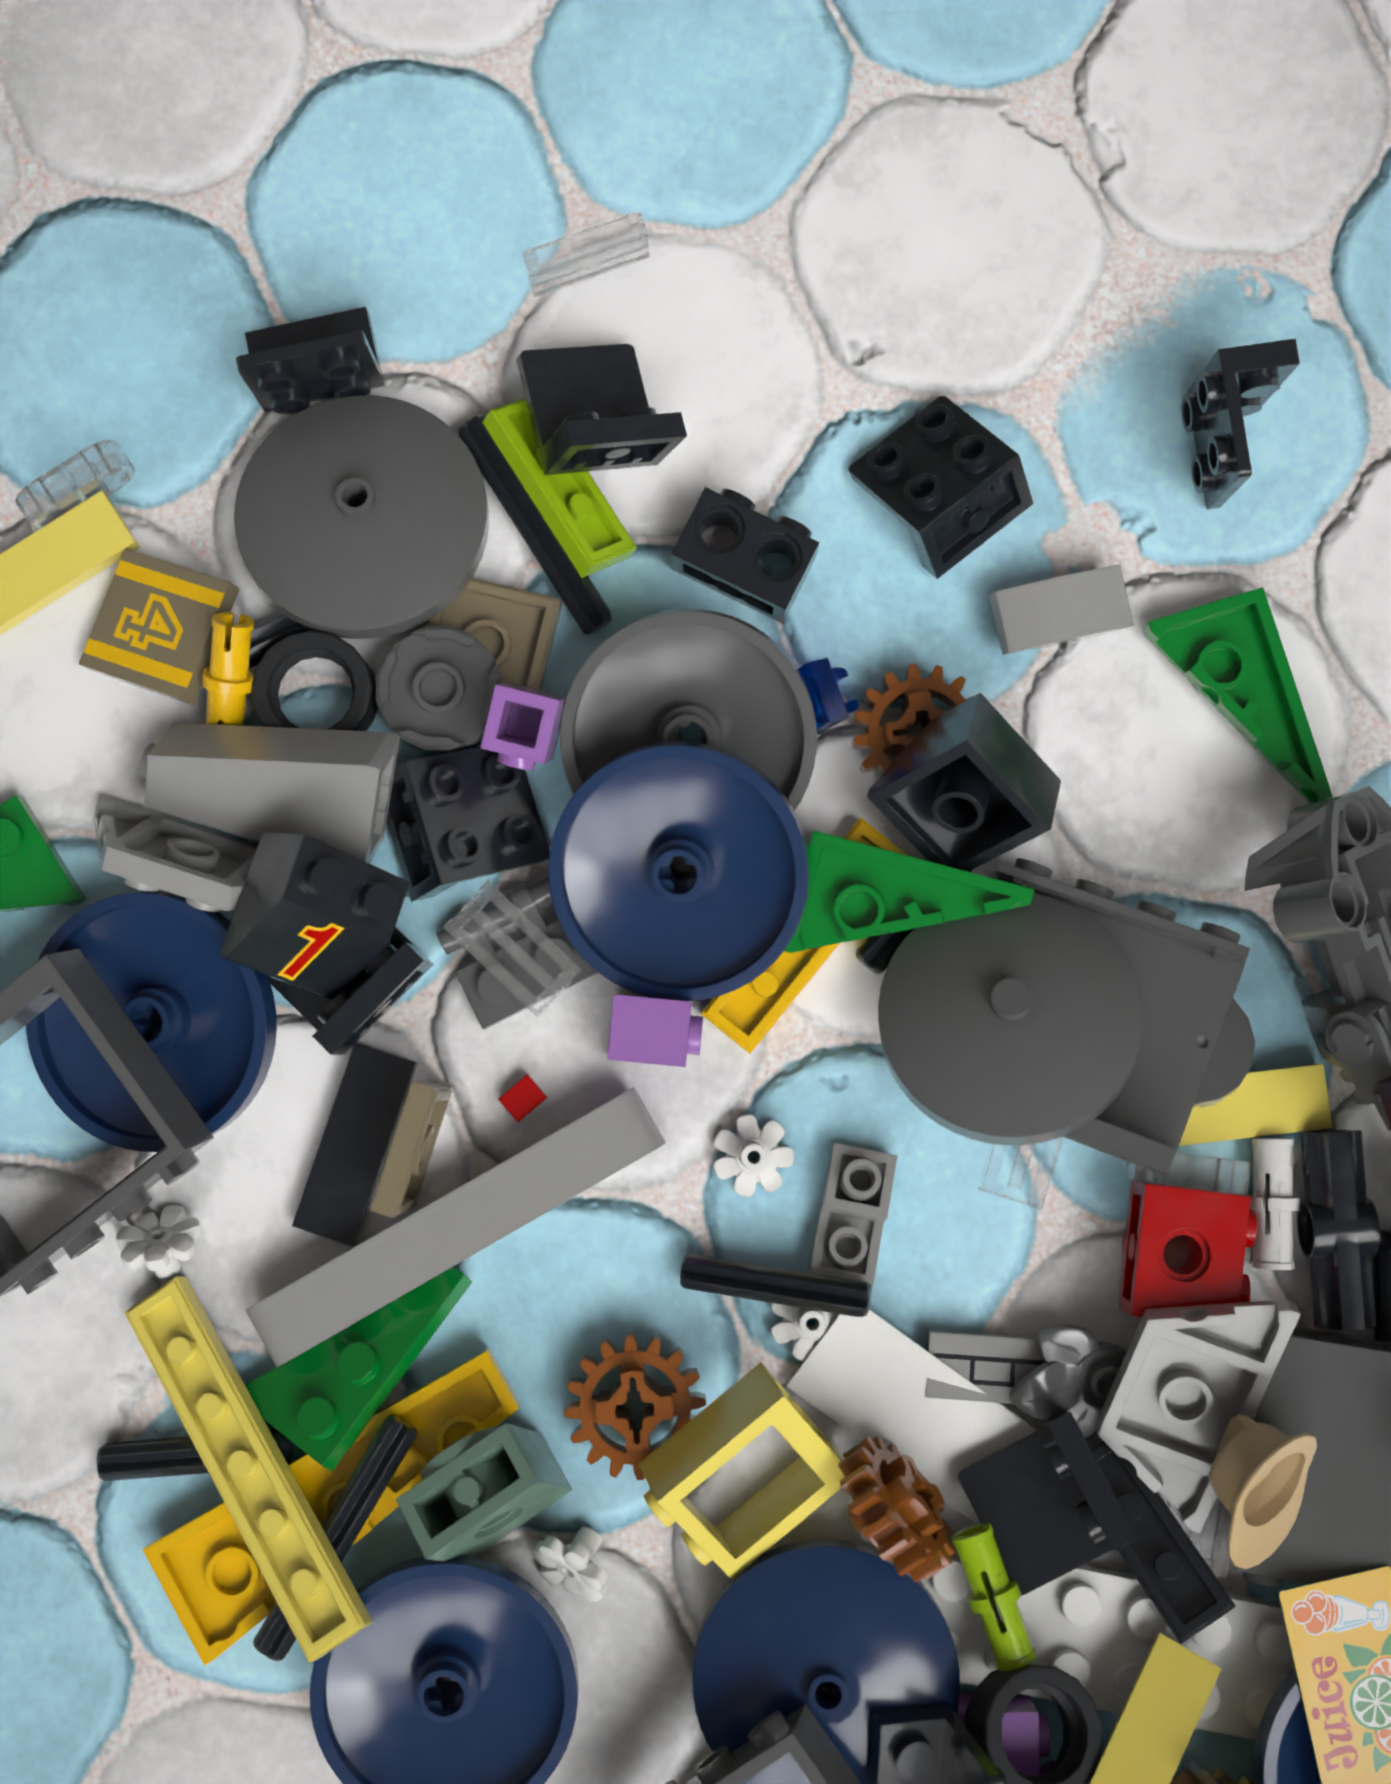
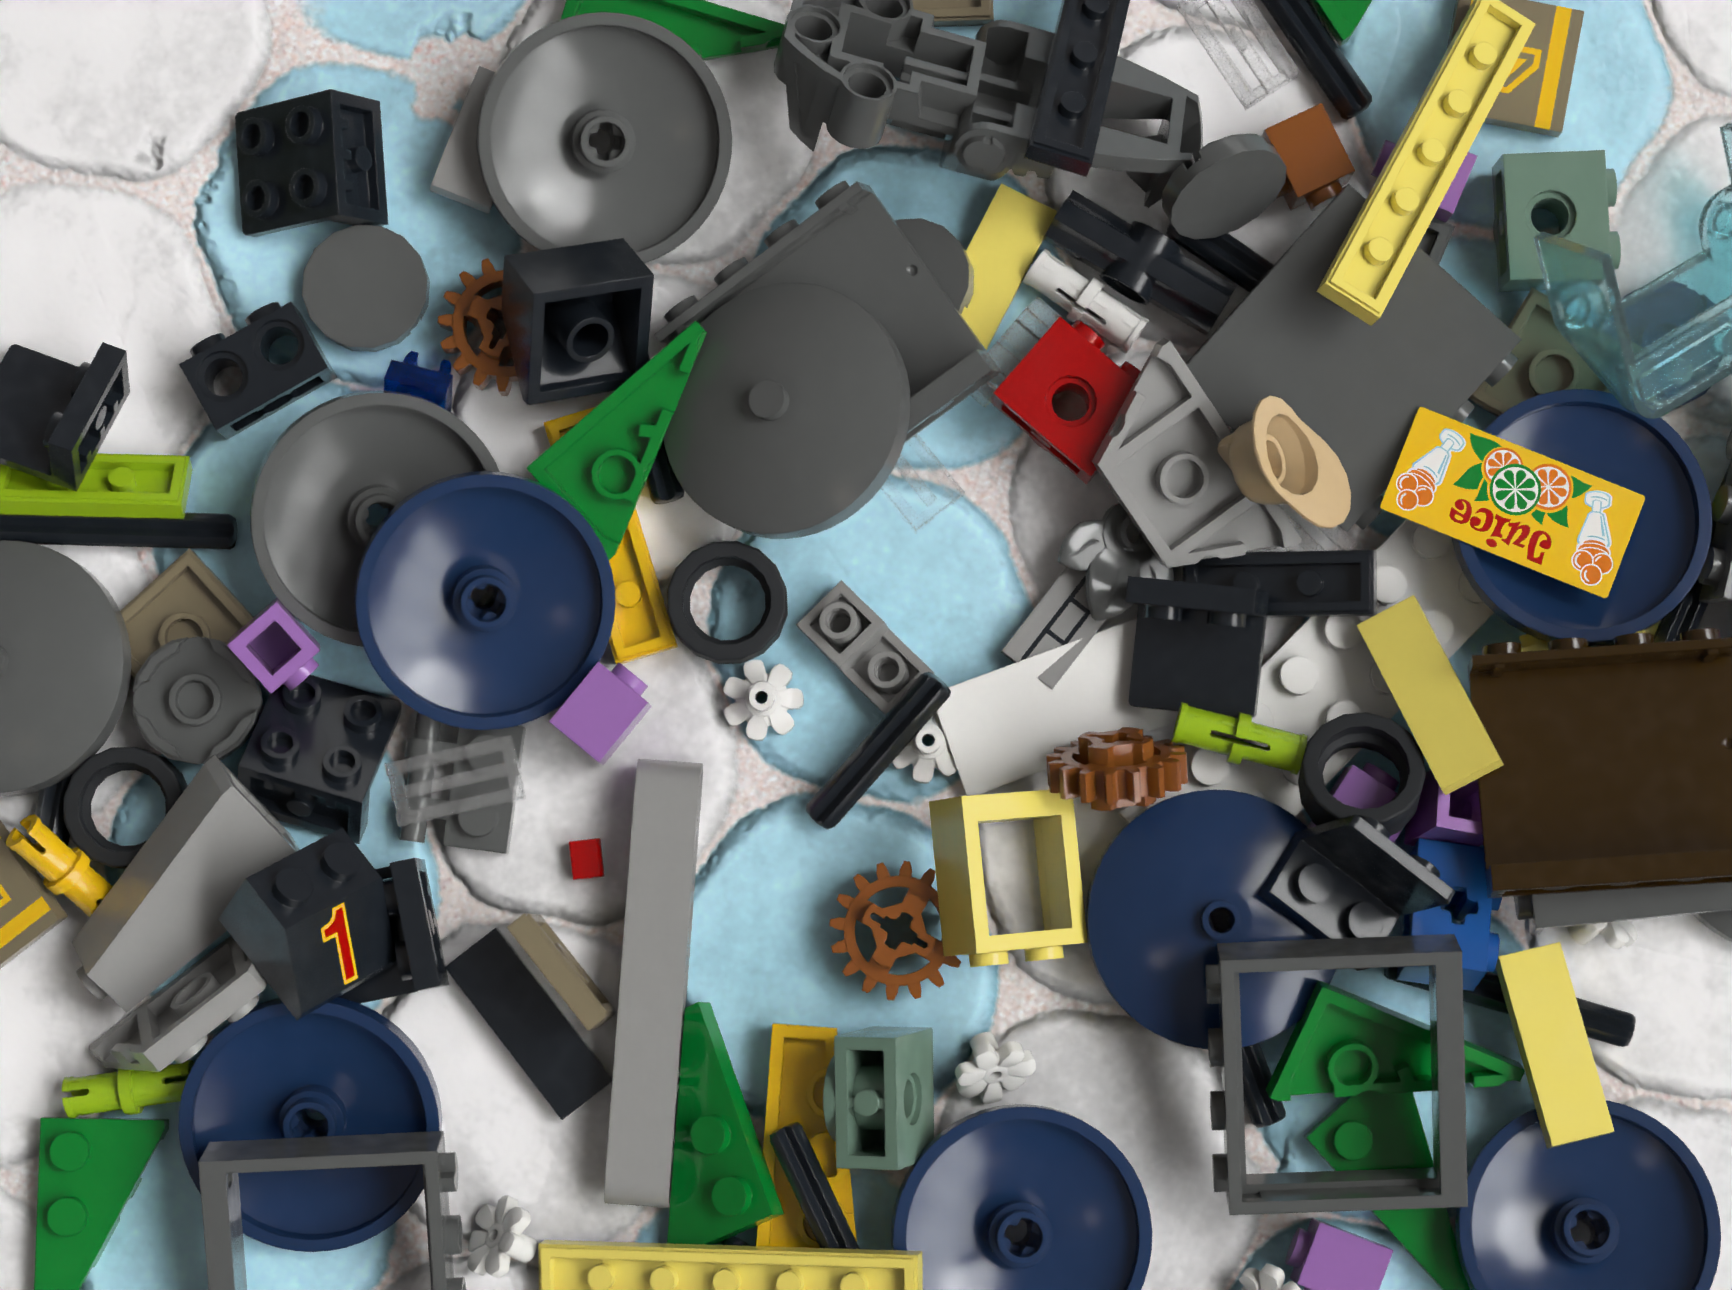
camera: 55 degrees left, 0 degrees up
none -> lime pin [62,1060,195,1118]
none -> dark grey tile [302,225,430,352]
none -> dark grey dish [476,12,732,263]
none -> black tyre [667,541,788,664]

